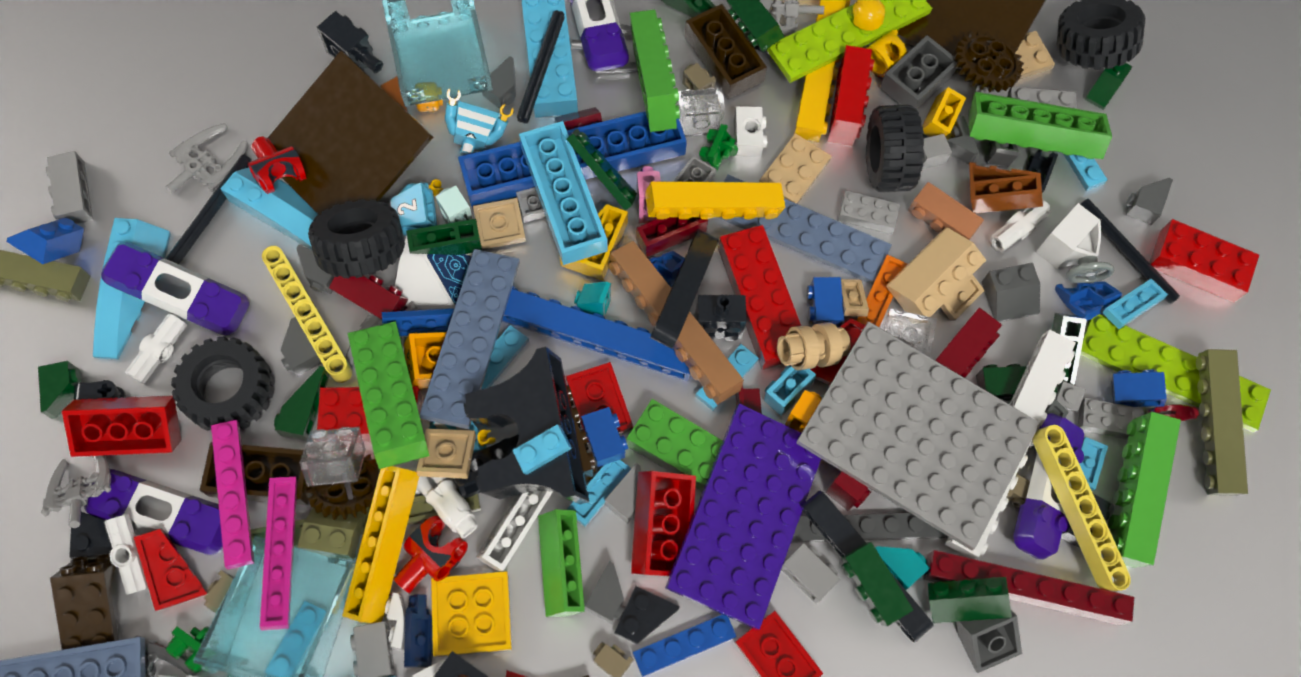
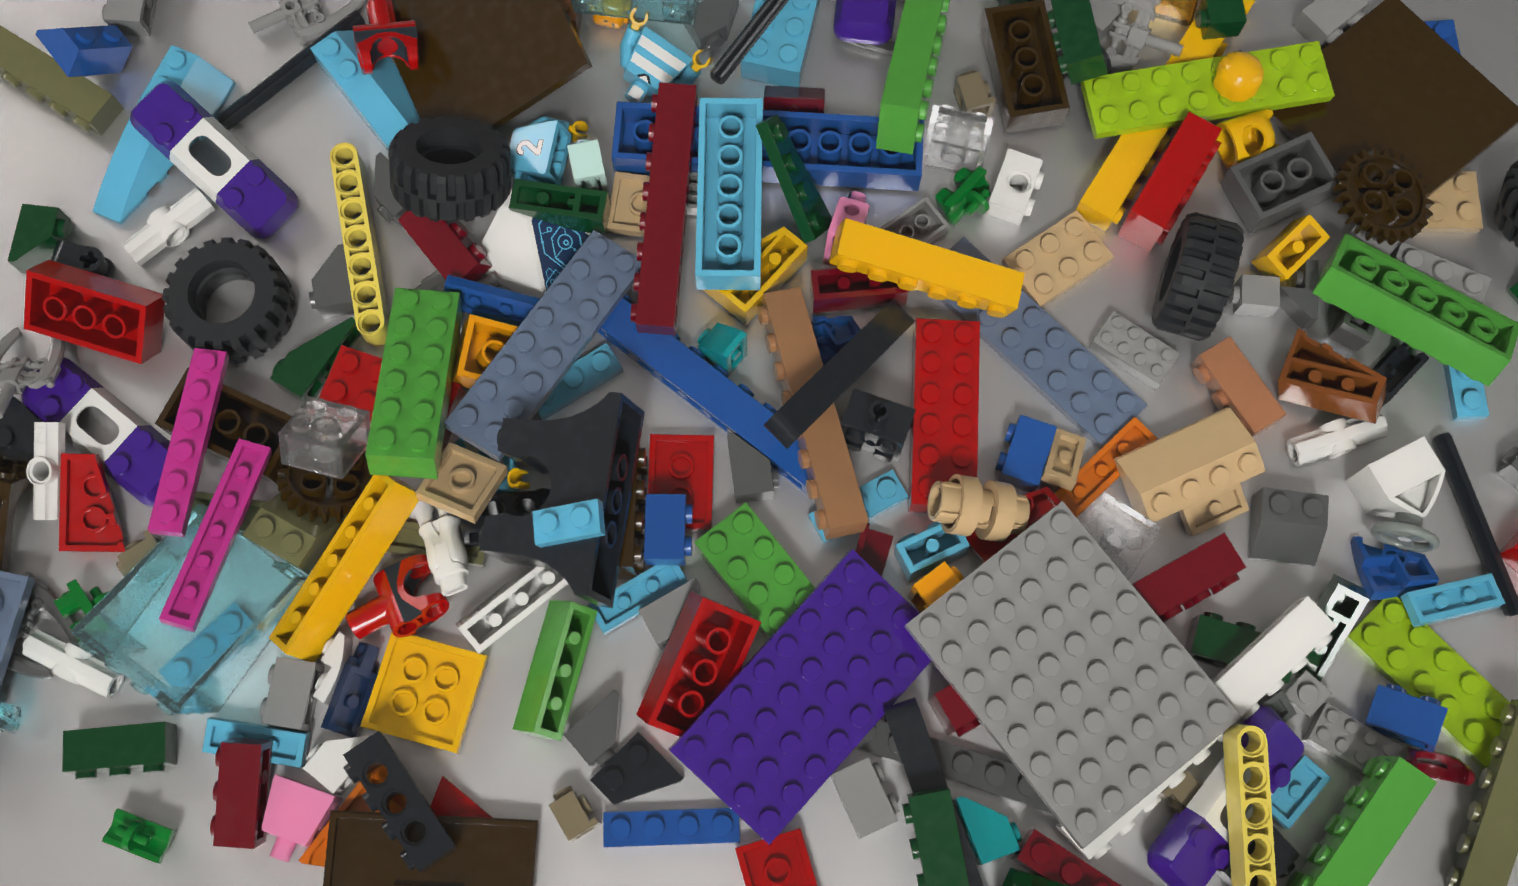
camera: 25 degrees right, 5 degrees up
none -> dark red brick [630,82,698,336]
none -> dark grey slope [727,433,780,503]

